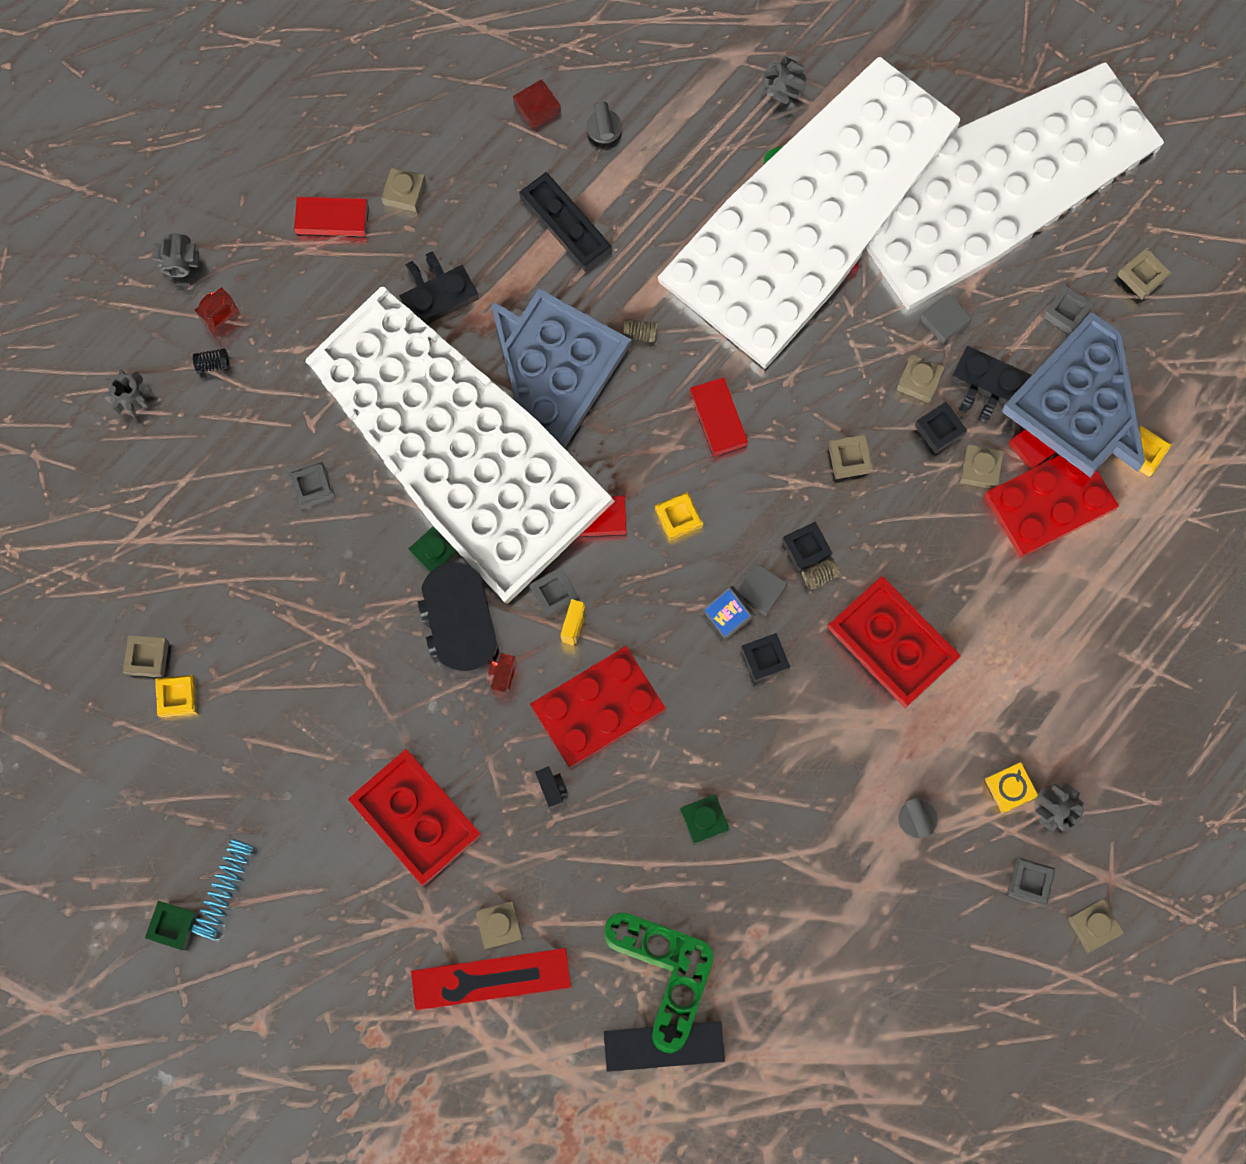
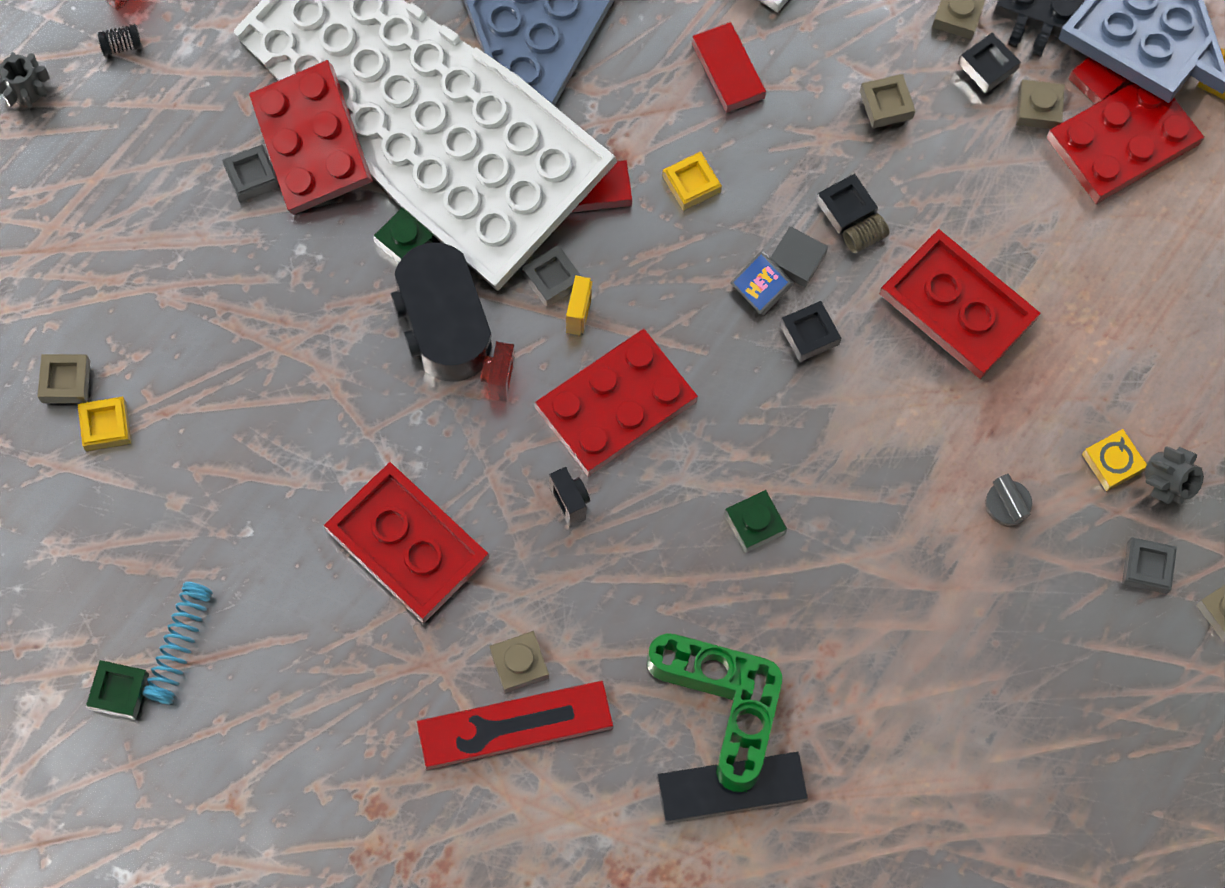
camera: 10 degrees left, 5 degrees down
none -> red plate [249,60,373,215]

